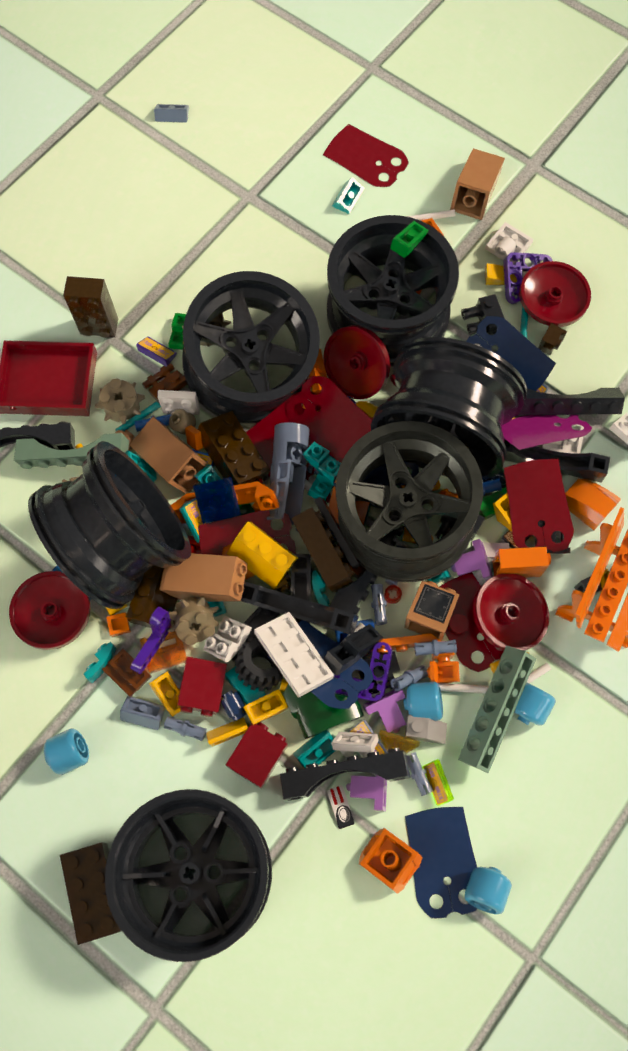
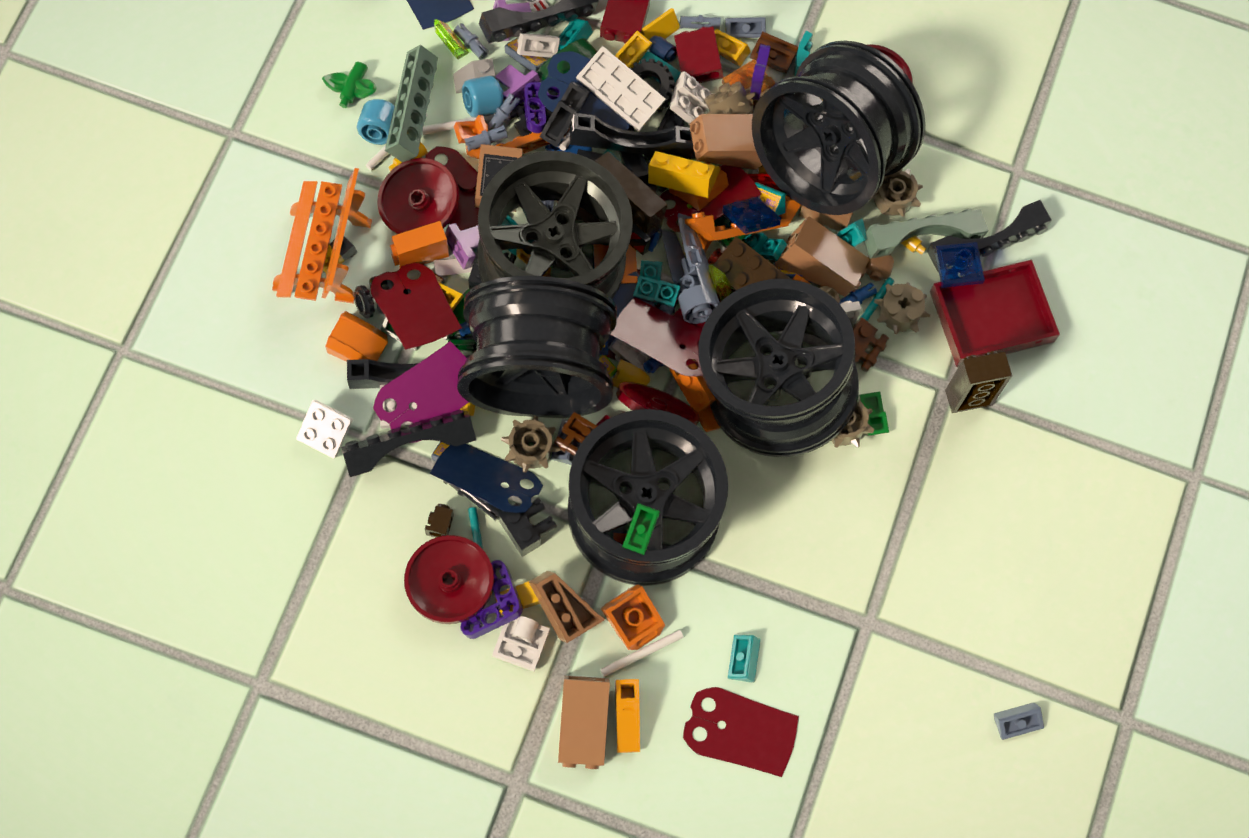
camera: 155 degrees right, 0 degrees up
slope [136,336,177,366] -> none
clear yellow slope [378,730,420,754] -> none
none -> green plant [322,61,377,108]
none -> black gear [354,285,375,319]
none -> medium nougat wedge [529,571,605,643]
none -> light orange slope [615,679,640,753]
none -> clear neon green slope [708,264,733,301]
none -> clear blue plate [934,242,985,288]

